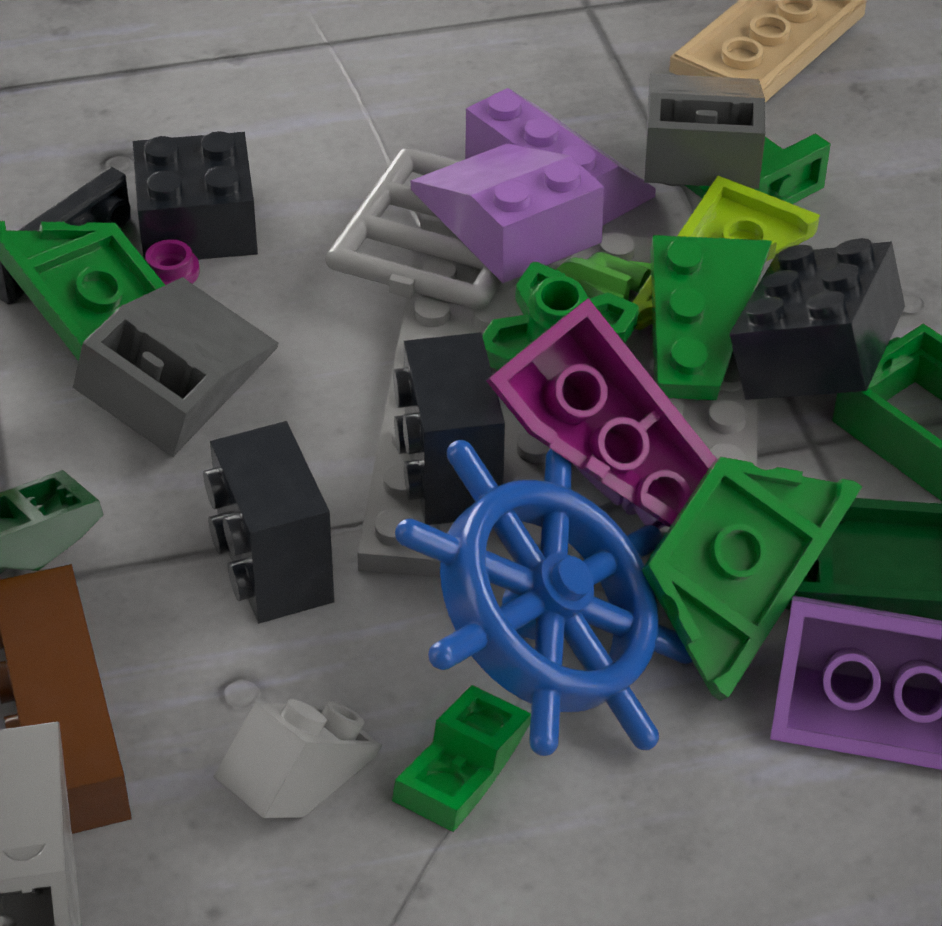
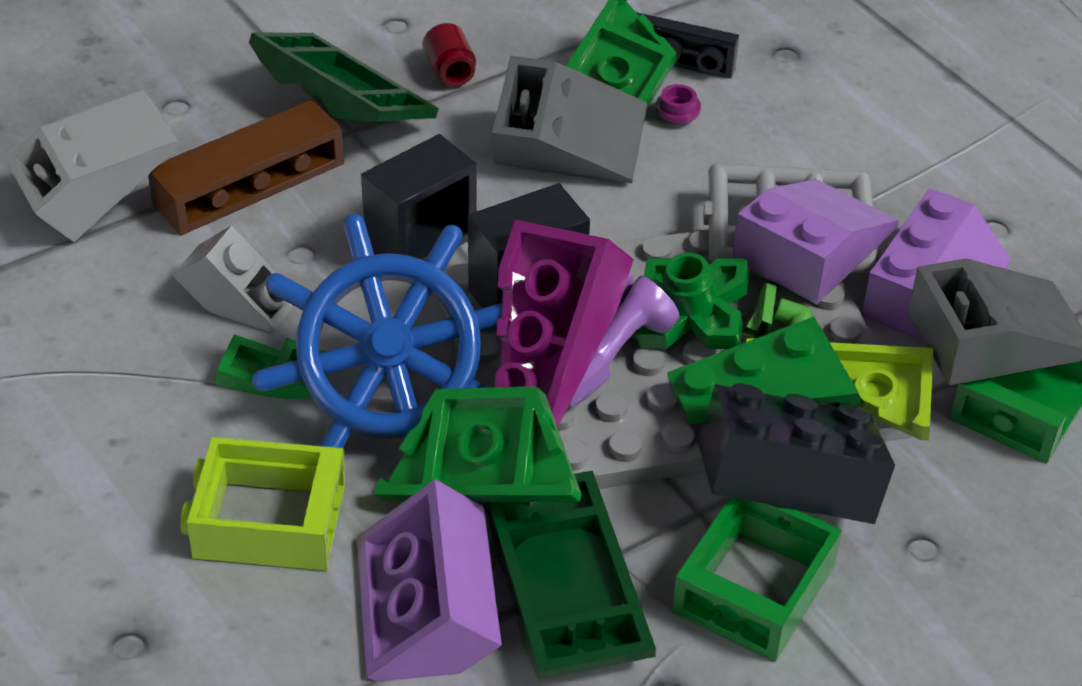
camera: 70 degrees right, 0 degrees up
black brick [133,131,258,260] -> none
none -> lime window [180,437,346,571]

